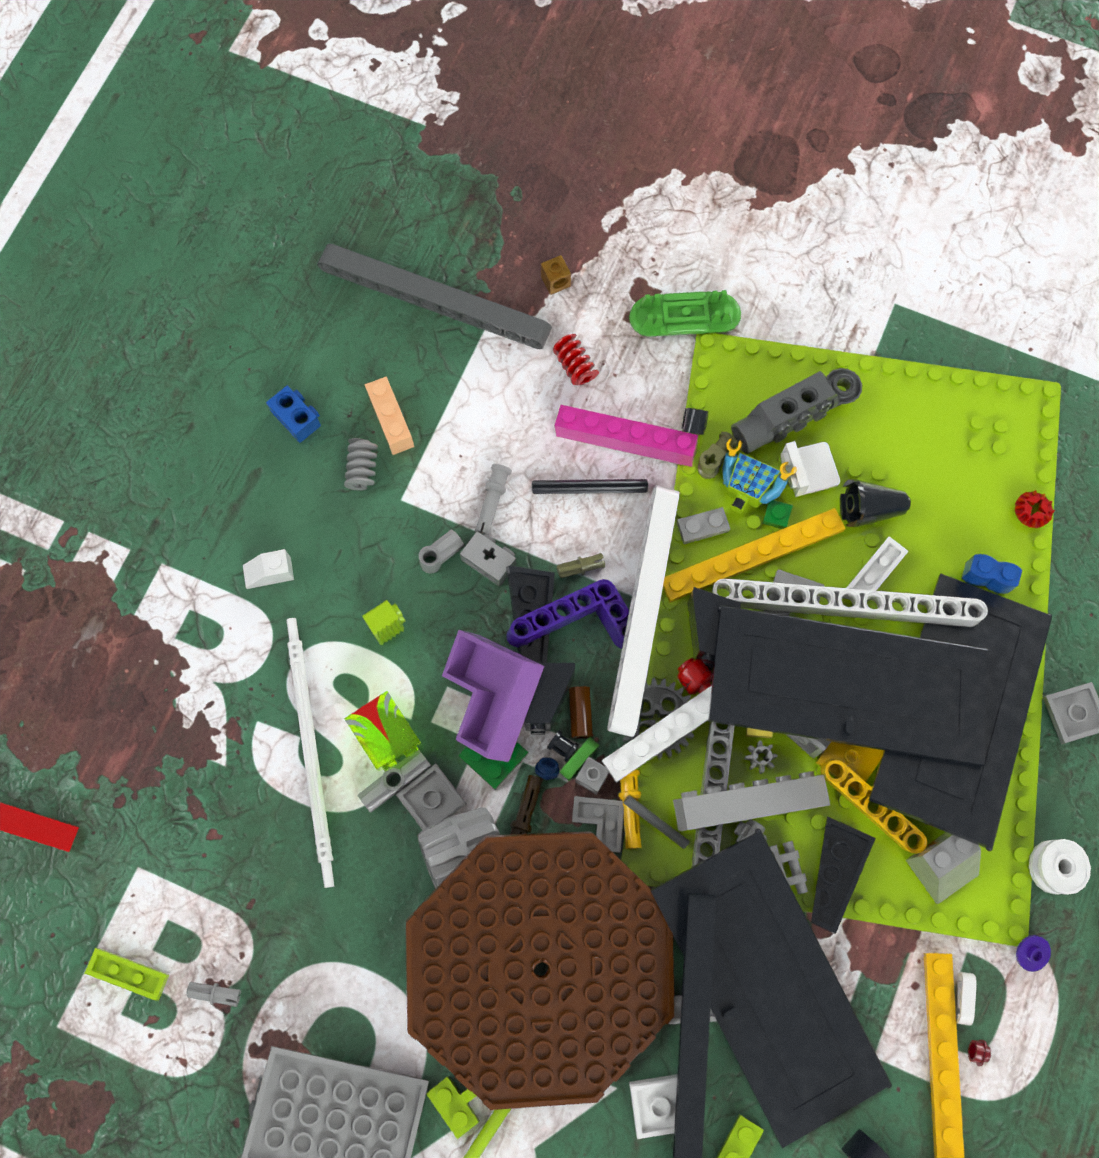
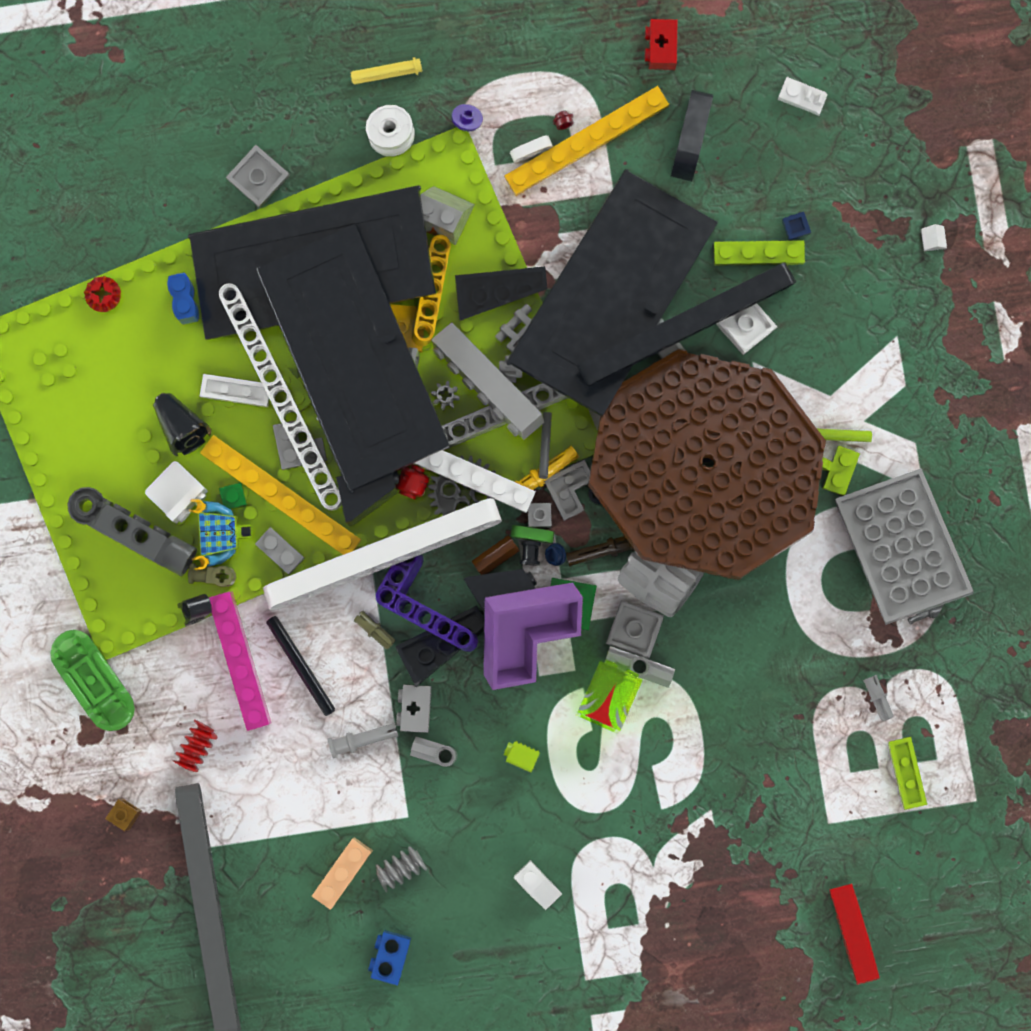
camera: 120 degrees left, 10 degrees up
white axle [287,618,335,888] -> none

